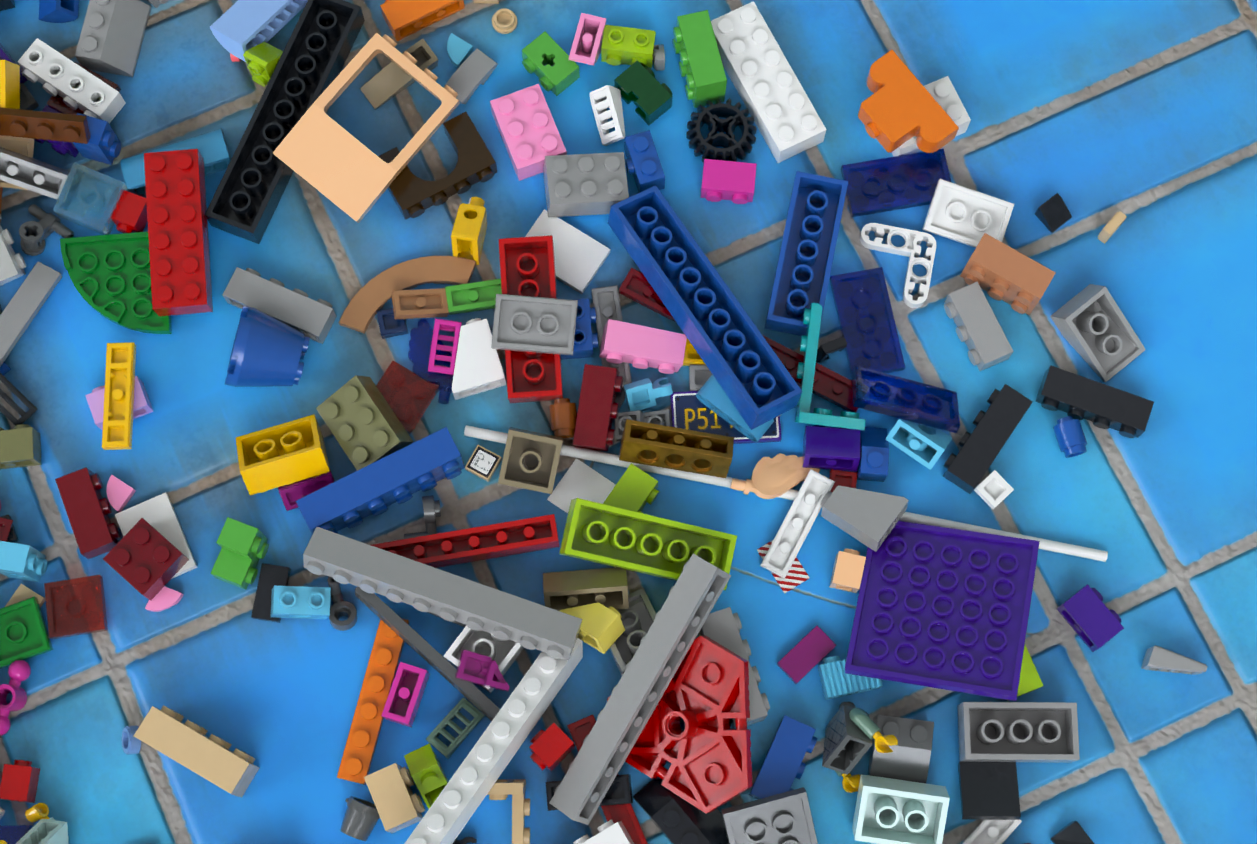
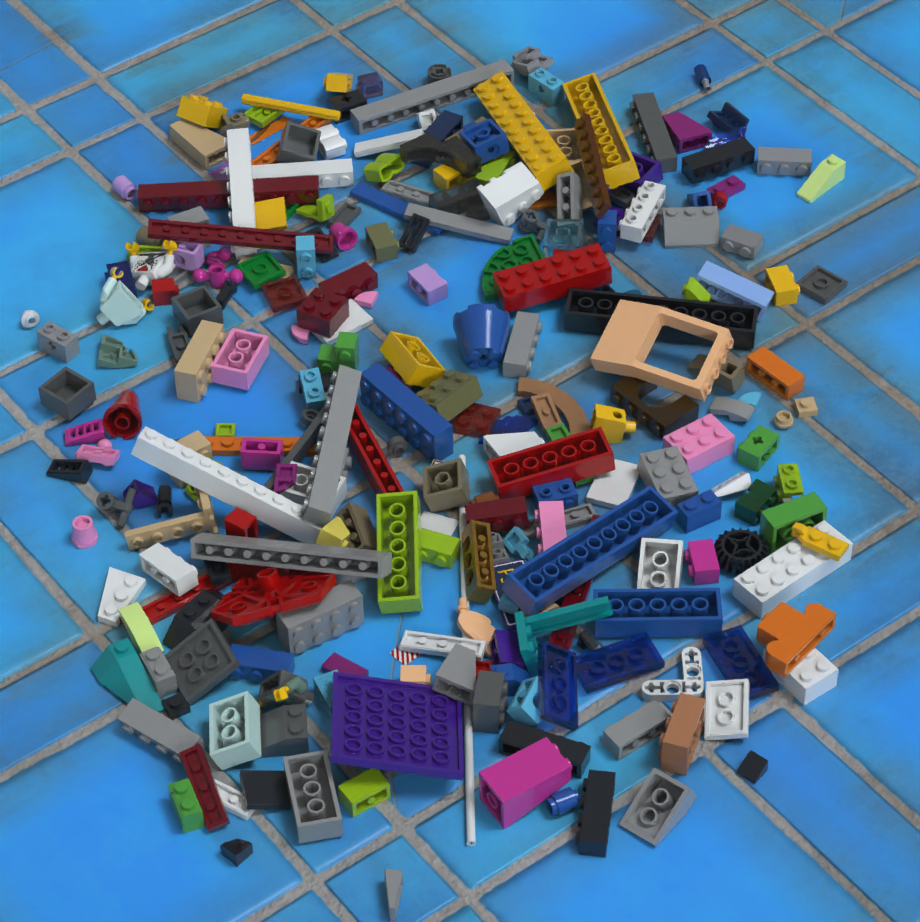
camera: 80 degrees right, 30 degrees down
yellow plate [102,342,136,450] -> none
dark pink slope [428,318,462,375] -> none
light grey tile [491,294,578,355] -> none
bright pink slope [569,13,606,66] -> none
white tile [974,470,1014,509] -> none
dark purple brick [1057,584,1124,652] -> none
tan tile [1097,211,1127,244] -> none
none -> dark grey hinge [166,324,190,365]
none -> dark grey piece [171,285,223,336]
none -> bright pink brick [211,328,270,390]
none -> lime tile [215,423,236,437]
none -> black bar [216,280,238,310]
none -> dark grey piece [472,670,508,734]
none -> dark pink slope [479,737,572,829]
none -> white slope [637,538,684,589]
none -> yellow hinge [791,522,849,562]

